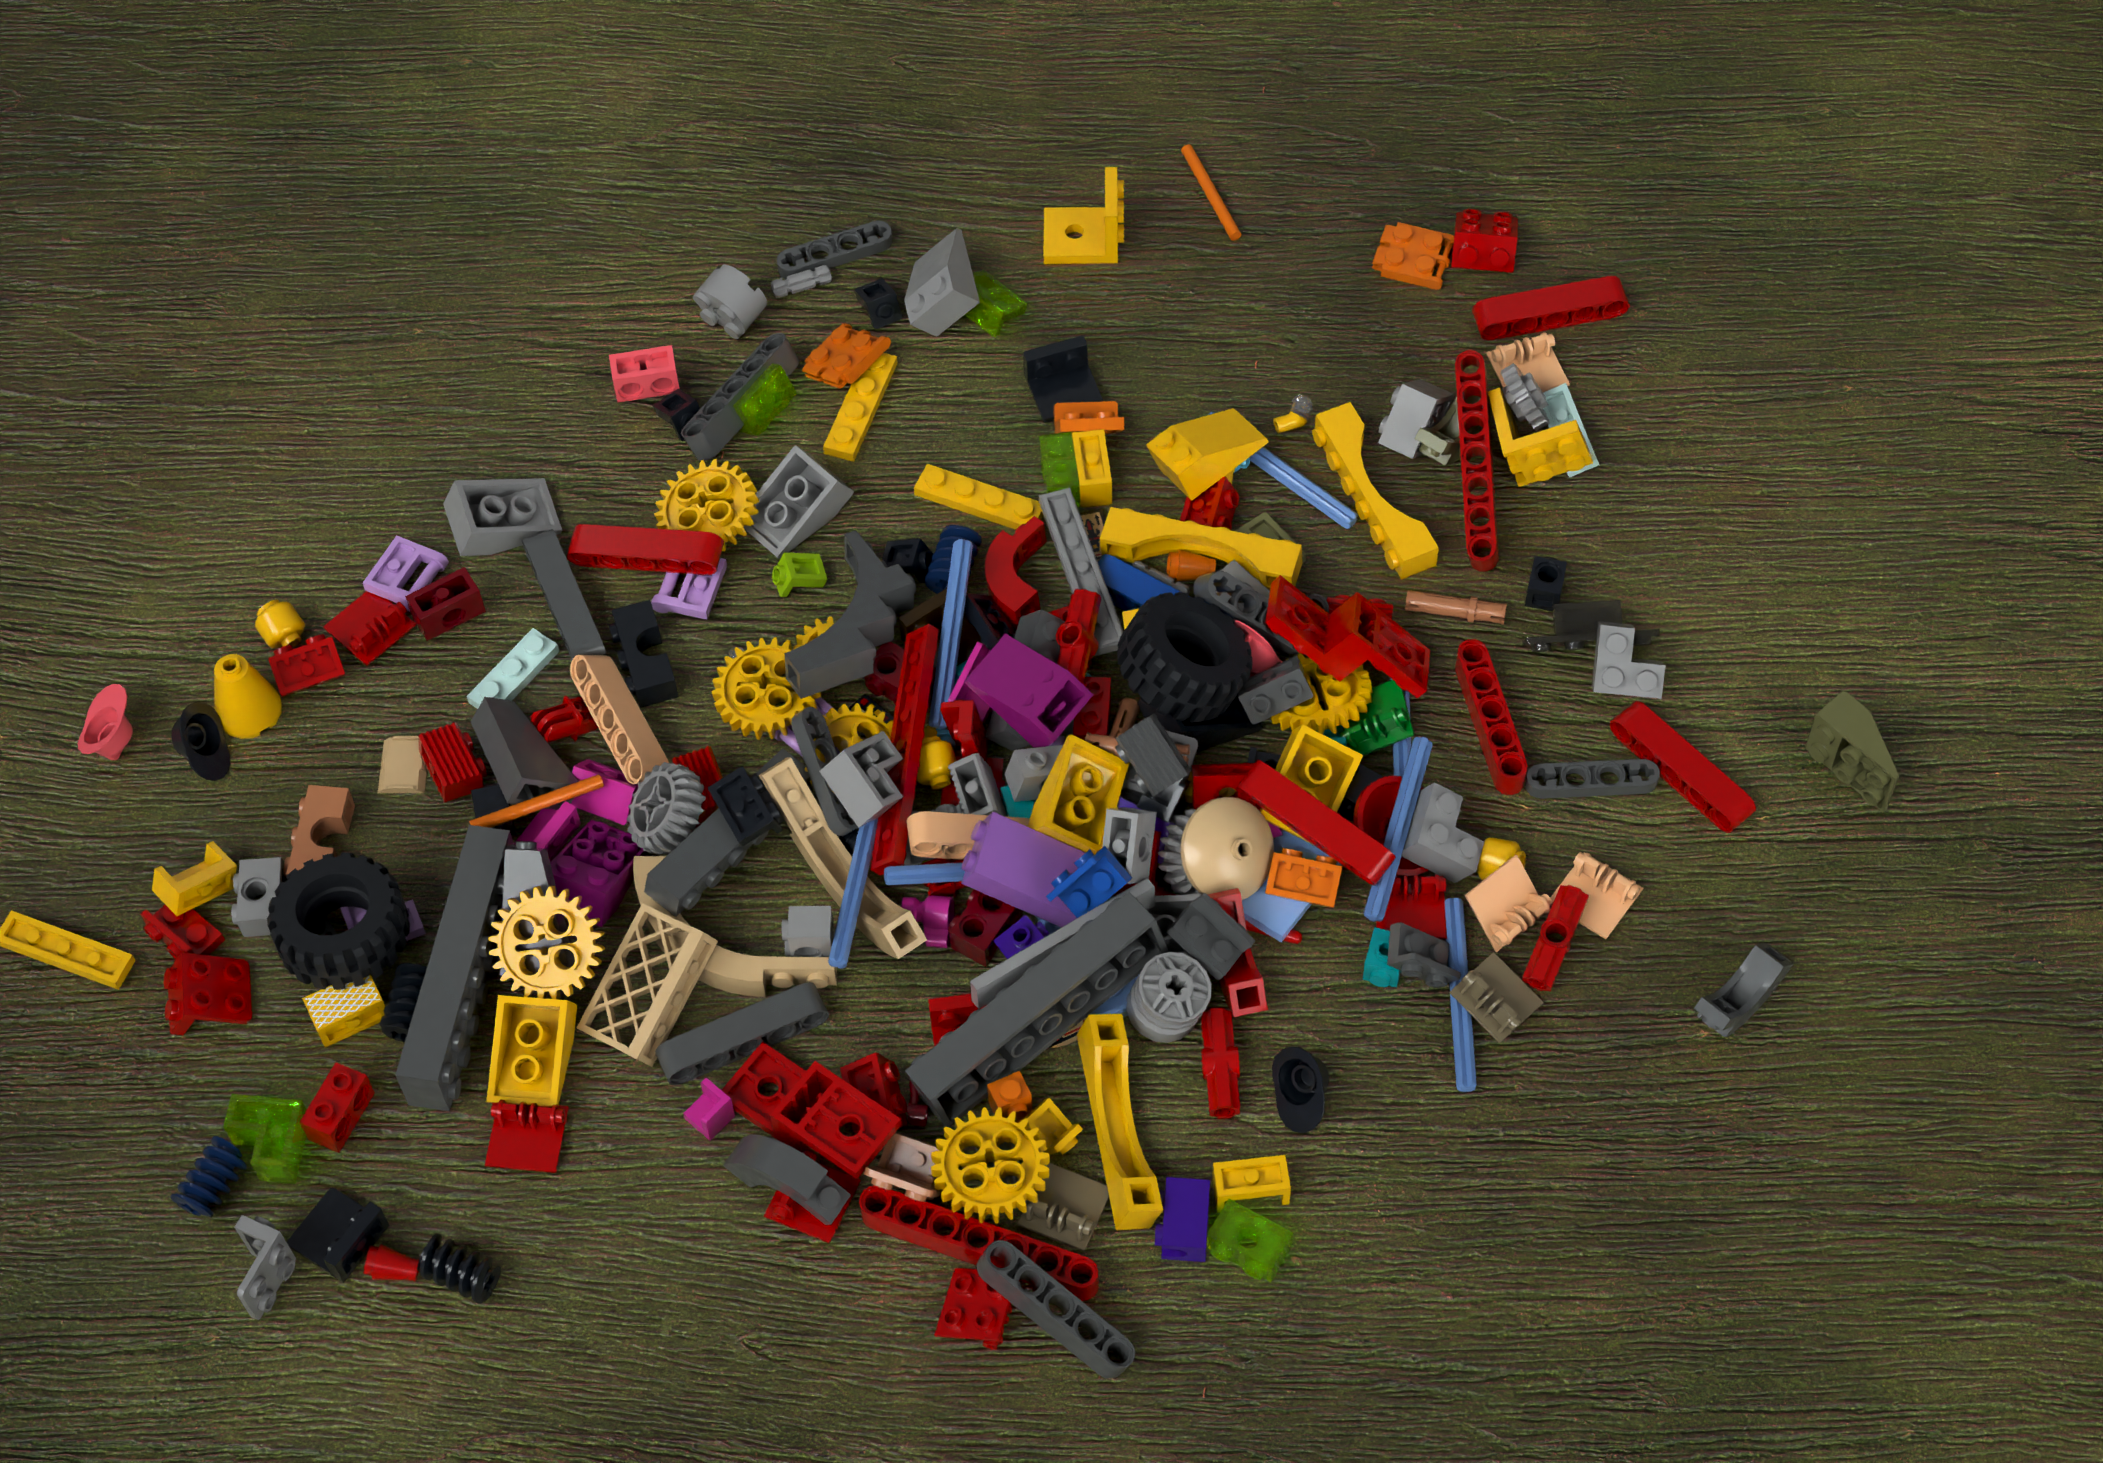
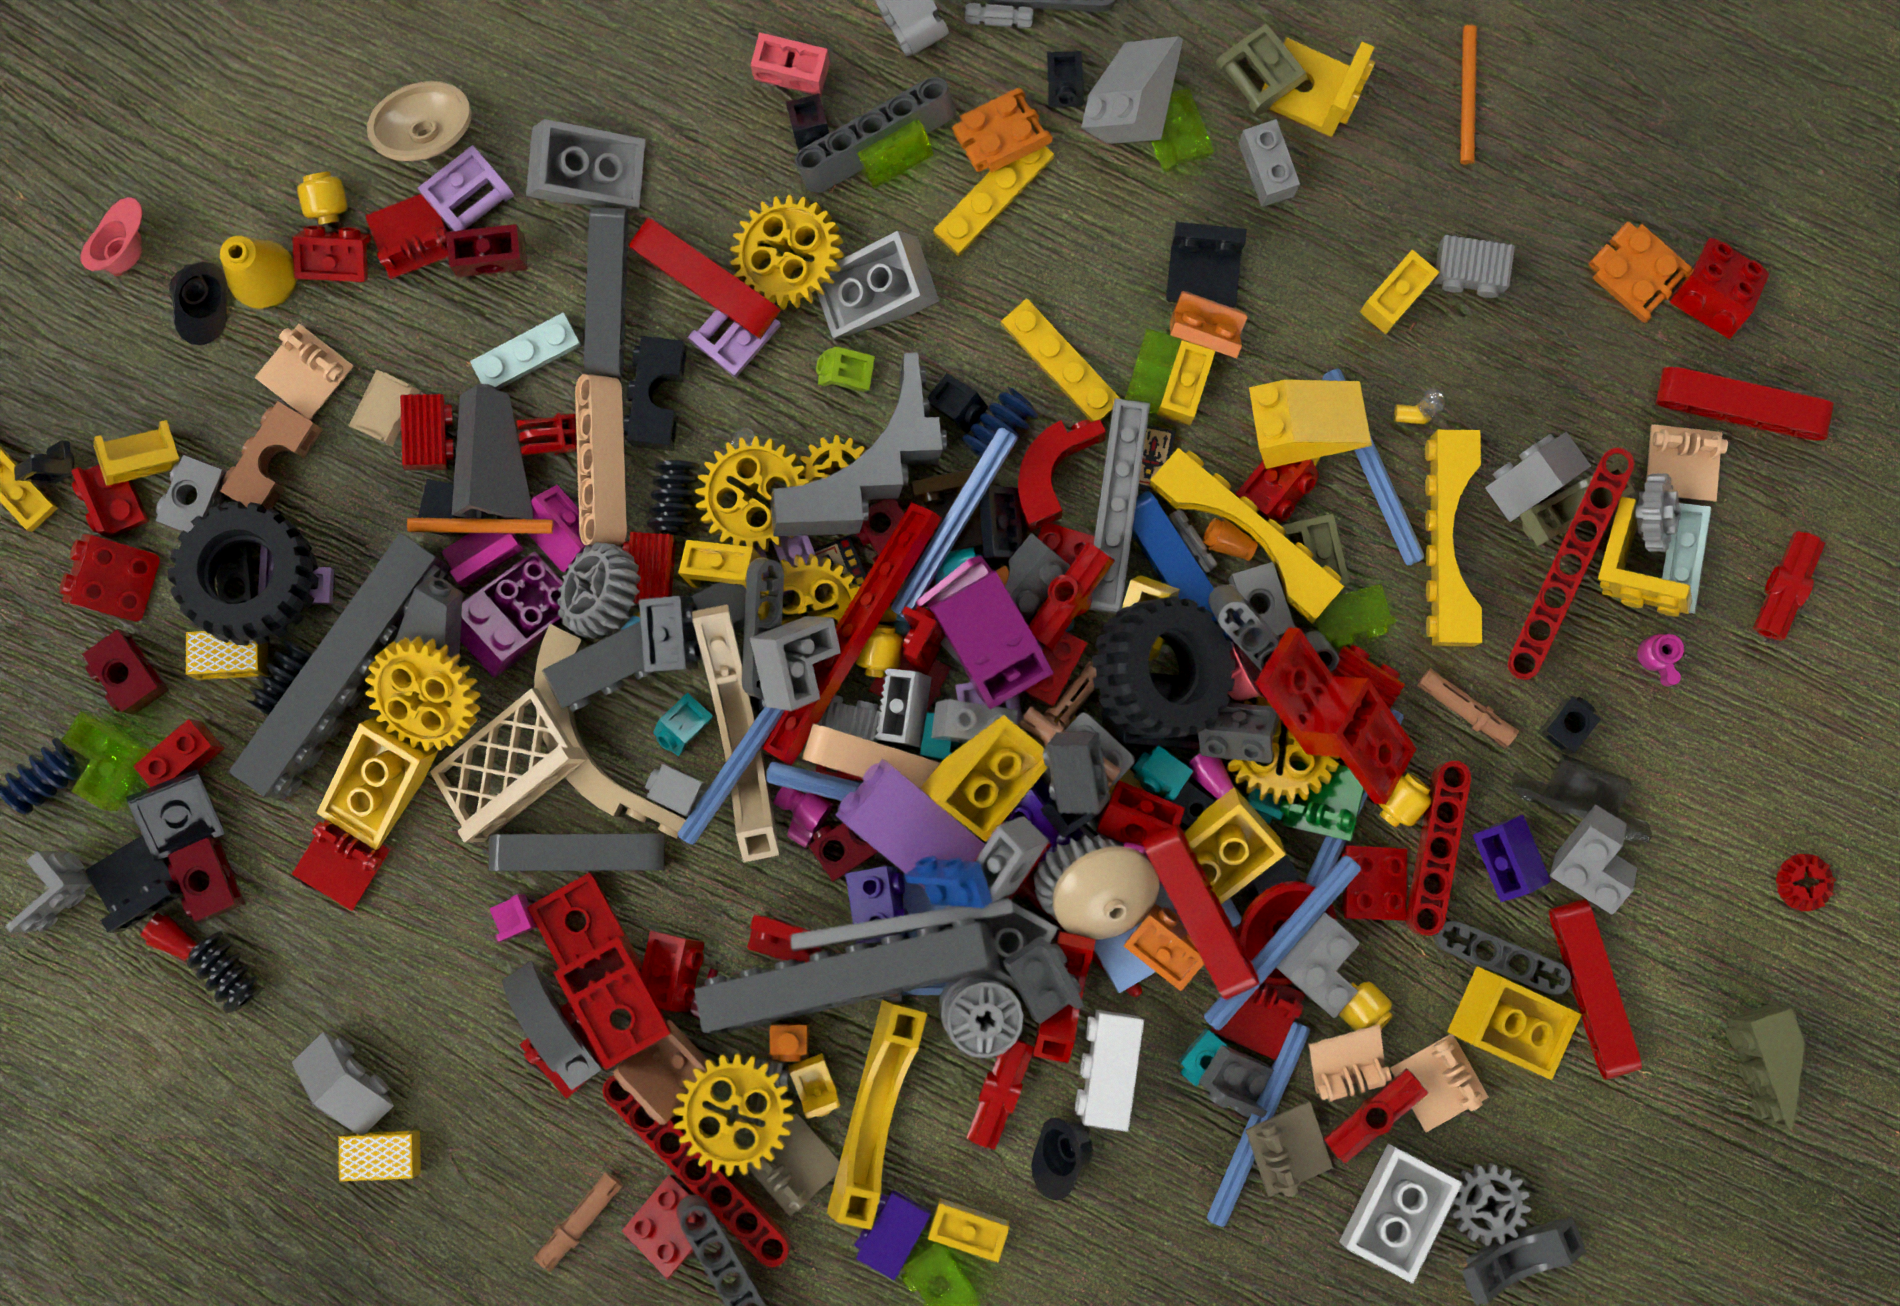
camera: 25 degrees right, 25 degrees up
none -> black bracket [14,440,75,483]
none -> dark red brick [82,629,169,715]
none -> black plate [126,769,225,861]
none -> dark red brick [168,837,245,922]
none -> light nougat hinge [255,323,354,420]
none -> light grey brick [292,1032,394,1135]
none -> yellow panel [338,1130,421,1181]
none -> tan dish [367,81,472,162]
none -> nougat pin [533,1171,623,1272]
none -> black piece [647,460,700,537]
none -> teal bracket [653,692,714,756]
none -> yellow panel [678,540,764,588]
none -> white brick [1075,1009,1144,1132]
none -> teal brick [1132,745,1193,802]
none -> dark pink cone [1188,753,1234,800]
none -> olive plate [1216,23,1307,116]
none -> light grey brick [1238,119,1300,207]
none -> clear neon green bracket [1316,584,1397,648]
none -> white brick [1339,1144,1462,1283]
none -> red hinge [1340,846,1407,921]
none -> yellow panel [1360,249,1439,334]
none -> yellow head [1379,773,1431,827]
none -> light grey brick [1433,235,1515,298]
none -> yellow slope [1447,966,1582,1080]
none -> light grey gear [1449,1163,1531,1246]
none -> dark purple brick [1473,815,1551,903]
none -> dark pink piece [1637,634,1684,687]
none -> red piece [1753,531,1825,641]
none -> red gear [1776,854,1836,911]

